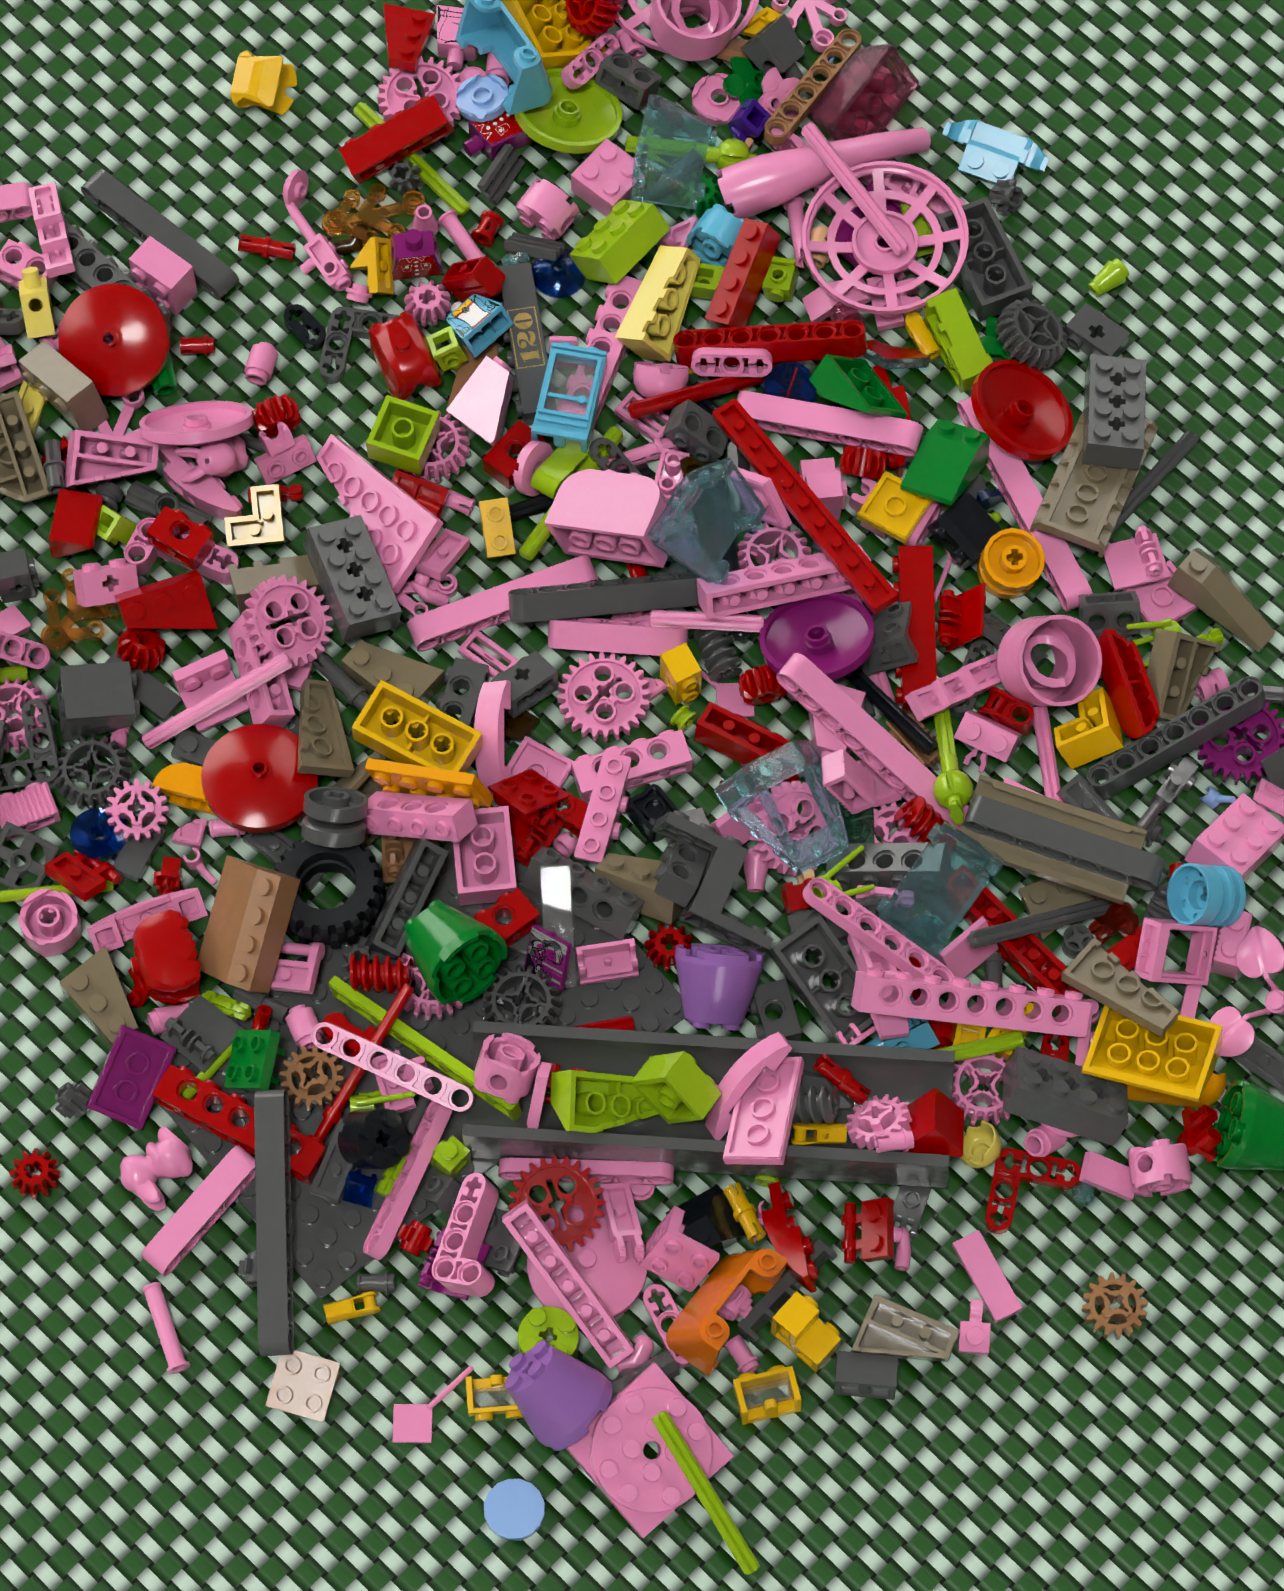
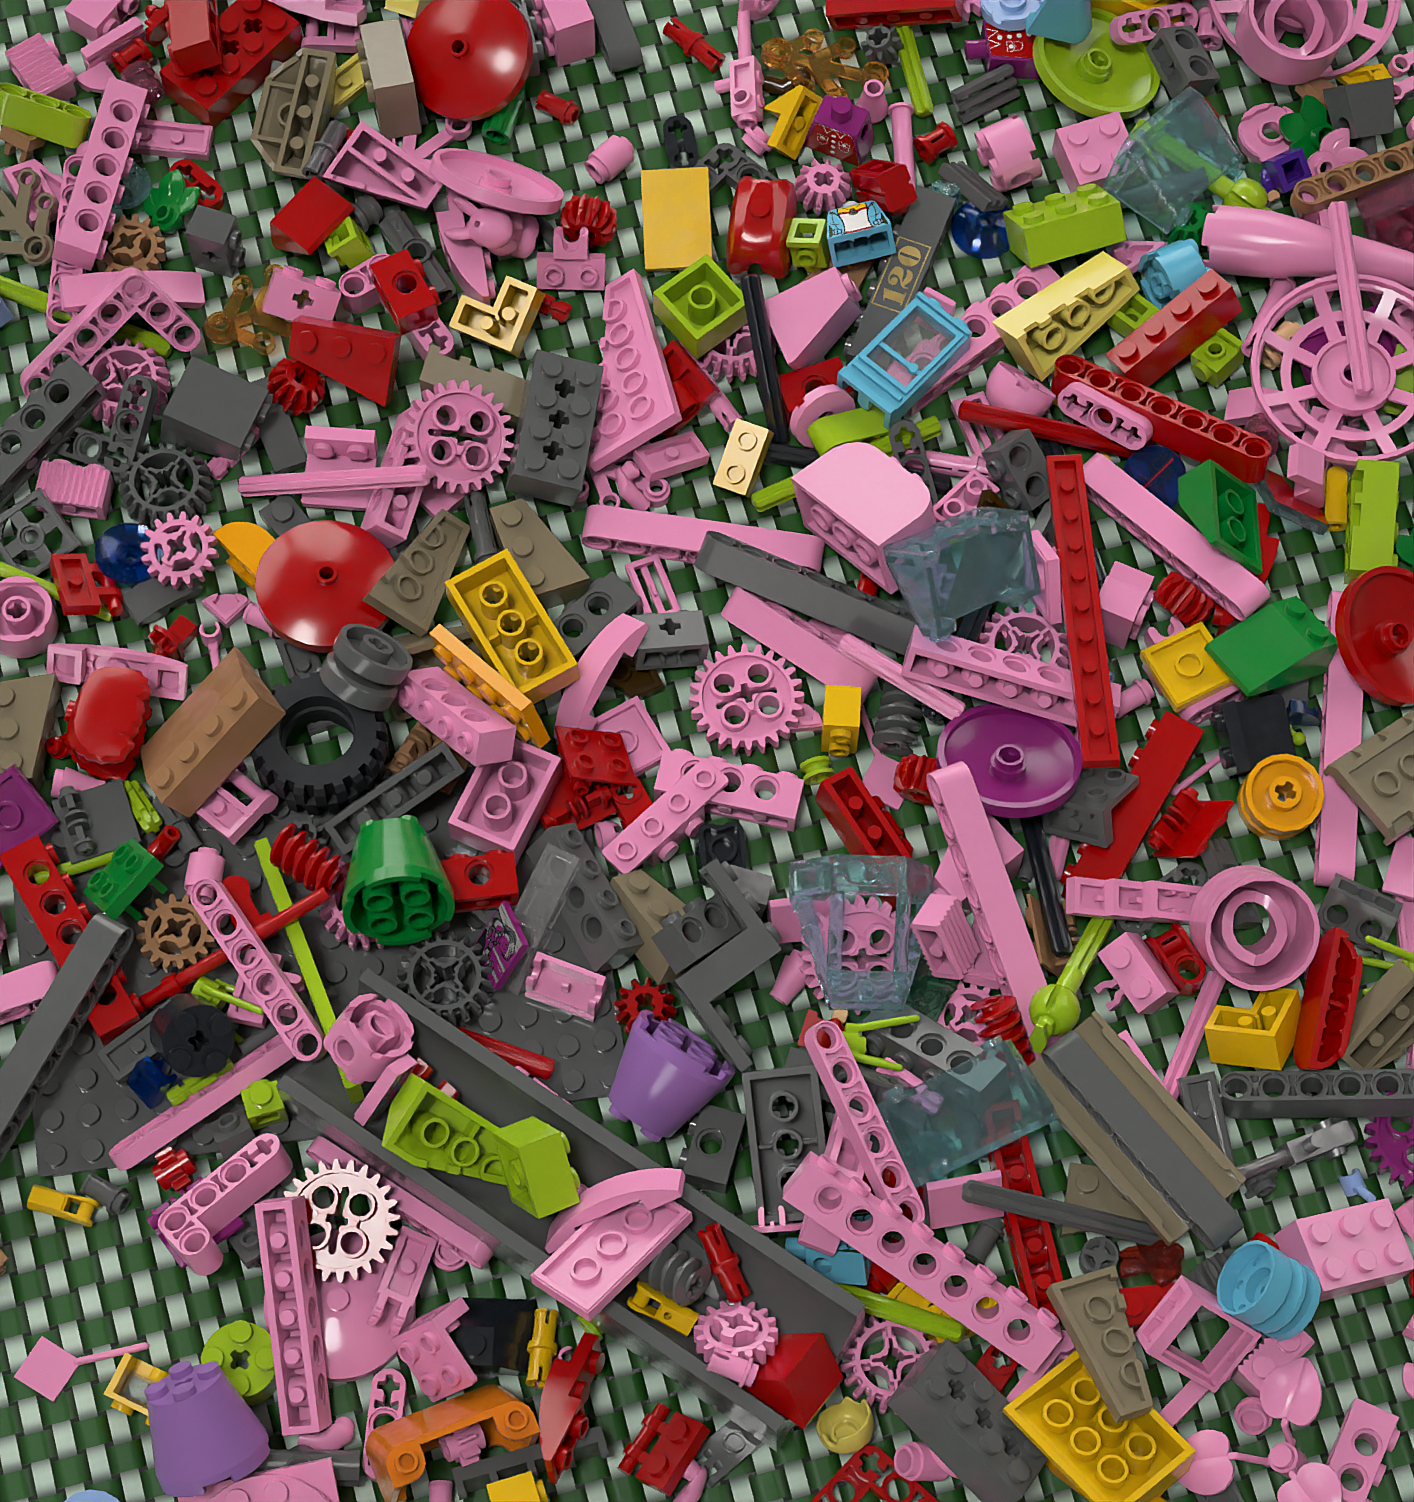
camera: 30 degrees right, 0 degrees up
none -> yellow tile [641,167,713,272]
none -> black axle [740,274,790,443]
none -> bright pink pin [1116,679,1155,719]
none -> bright pink plate [1234,1397,1273,1435]
none -> bright pink slope [1287,442,1326,508]

